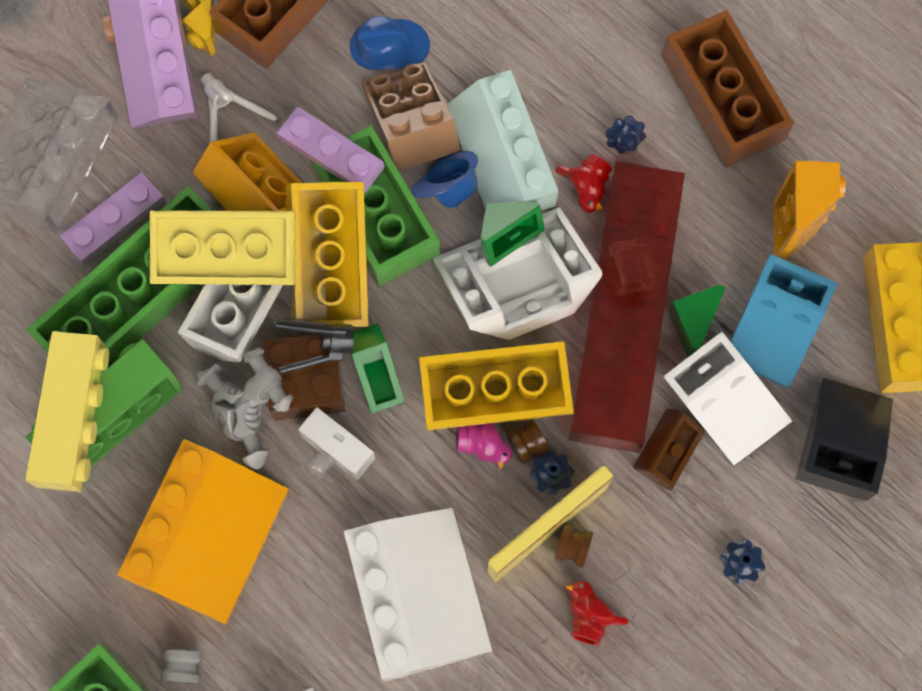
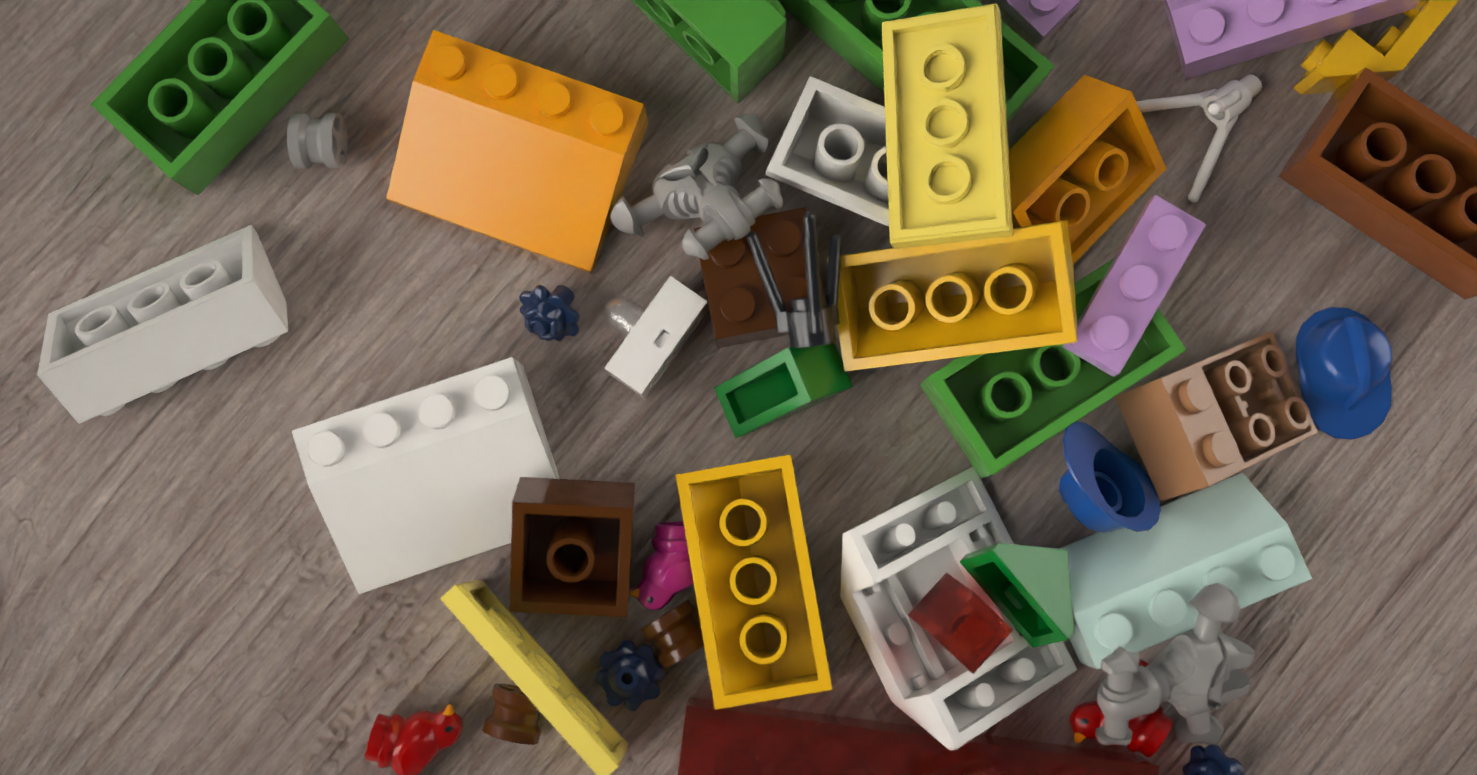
camera: 90 degrees right, 10 degrees up
none -> reddish brown brick [509,477,635,617]
none -> dark blue plant [519,285,579,341]
none -> clear red brick [908,573,1013,674]
none -> light grey piece [1095,583,1255,746]

